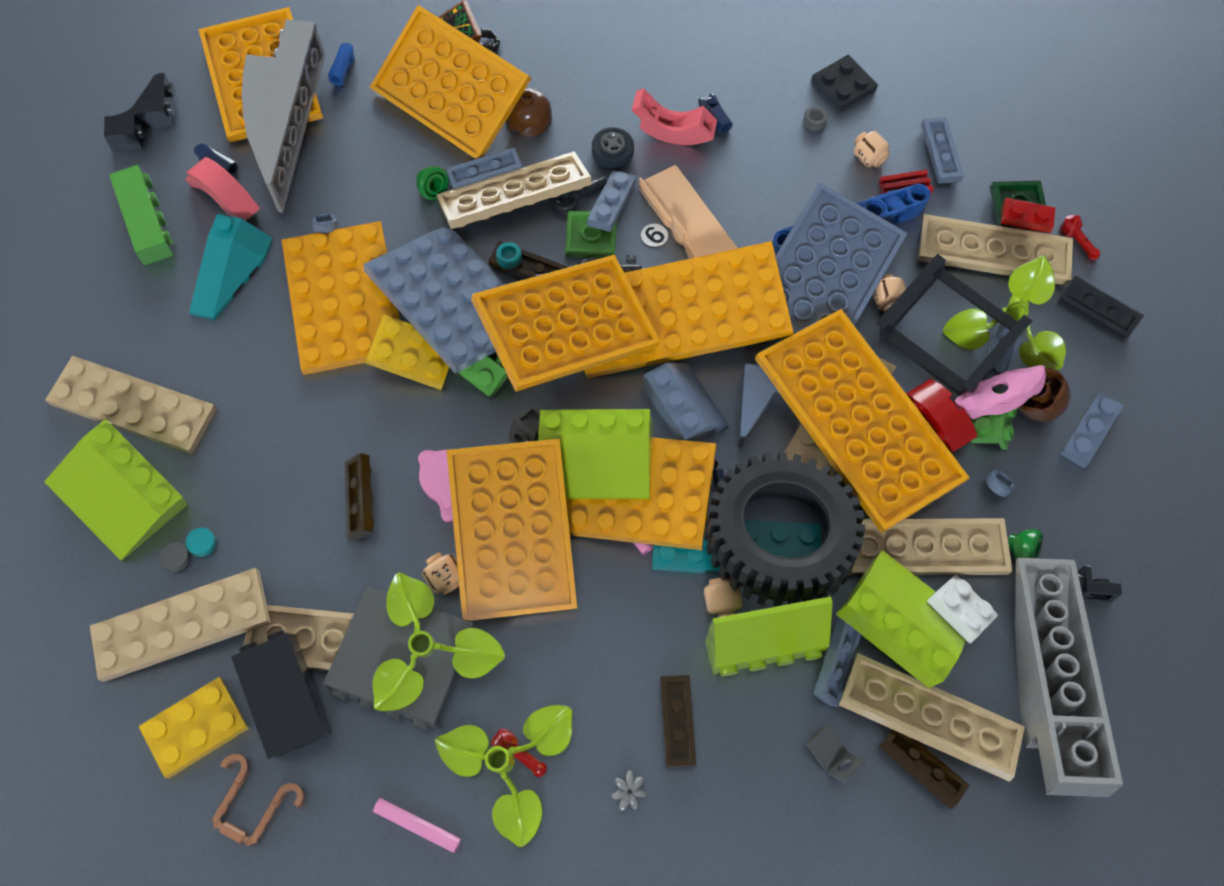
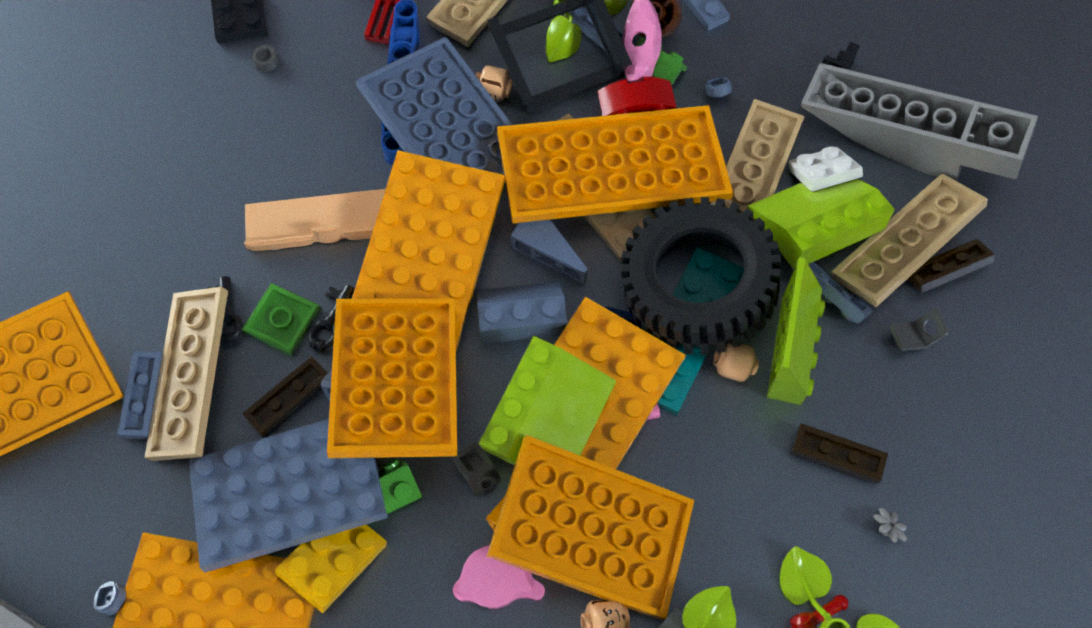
camera: 65 degrees left, 0 degrees up
green brick [416,166,449,200] -> none
teal tile [496,242,522,269] -> none
reddish brown cylinder [506,87,552,137] -> none
sand blue plate [587,170,636,232] -> none
black wheel [591,127,634,169] -> none
coral arch [632,88,717,145] -> none
white sticker [641,224,668,247] -> none
dark blue bar [698,93,733,135] -> none
light nougat head [853,131,890,168] -> none
green brick [1008,529,1043,559] -> none

